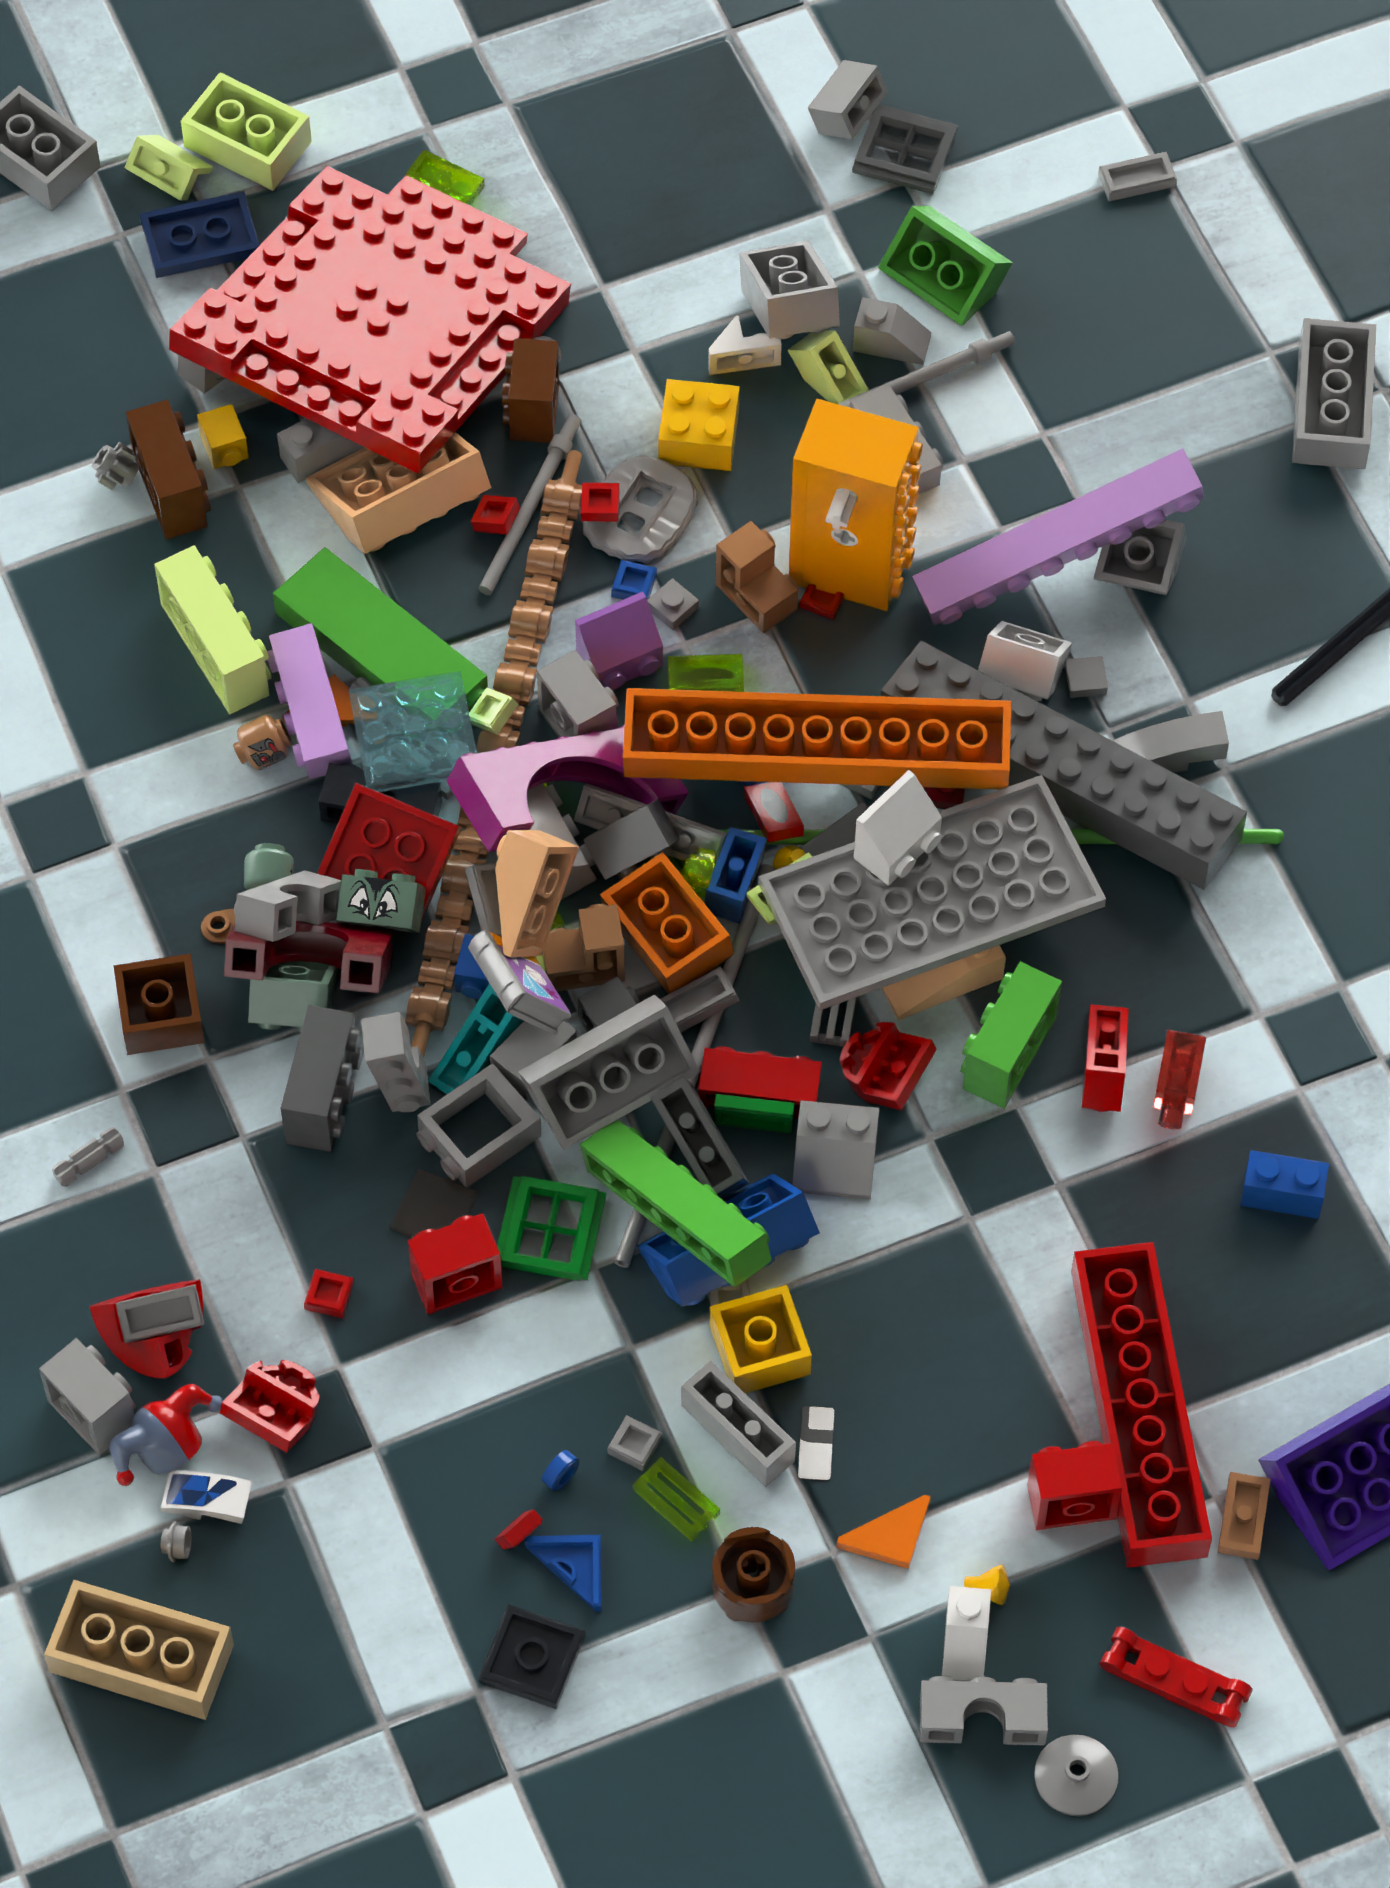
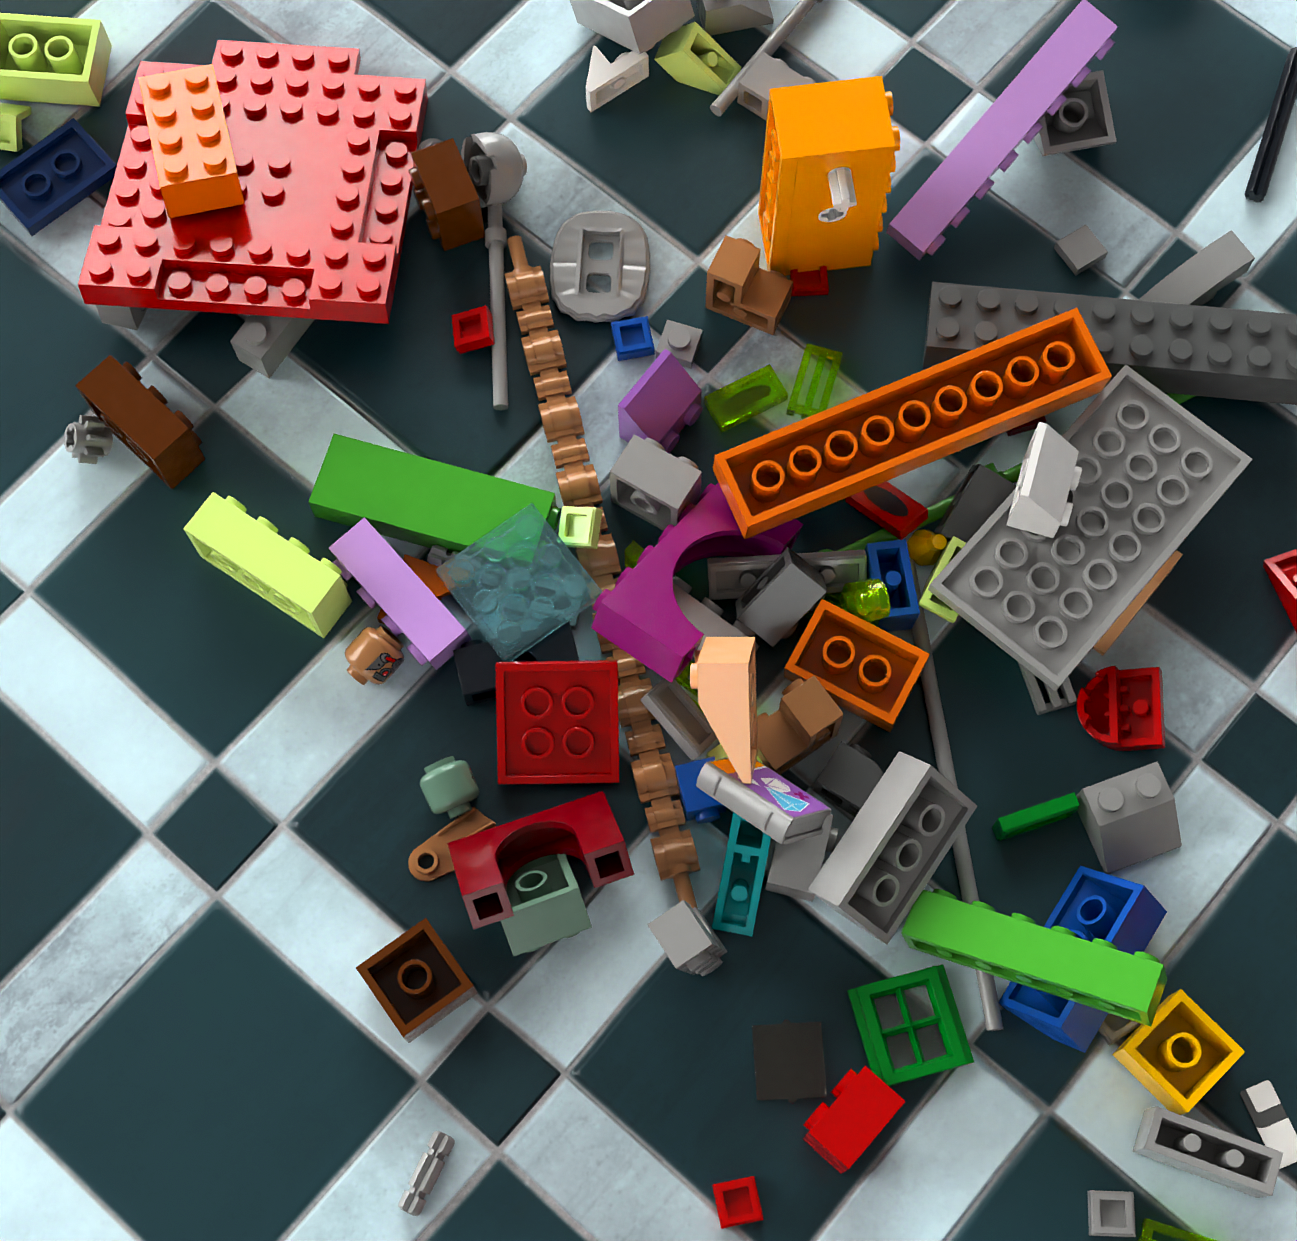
camera: 25 degrees left, 10 degrees up
yellow brick [197,404,248,469] -> none
light grey arch [234,870,342,942] -> none
dark grey brick [280,1005,363,1152] -> none
light nougat slope [305,432,491,554] -> none
sand green brick [336,869,426,933] -> none
clear neon green plate [405,150,485,206] -> none
light grey window [416,1063,541,1188] -> none
red plate [581,483,620,522] -> none
dark grey brick [650,1077,750,1200] -> none
yellow brick [658,379,740,471] -> none
light grey tile [660,966,740,1033] -> none
red brick [698,1046,822,1119] -> none
bright green brick [960,961,1062,1109] -> none
white slope [978,621,1072,701] -> none
none -> brick [138,64,245,218]
none -> light grey cylinder [461,132,527,208]
none -> clear neon green tile [786,343,843,419]

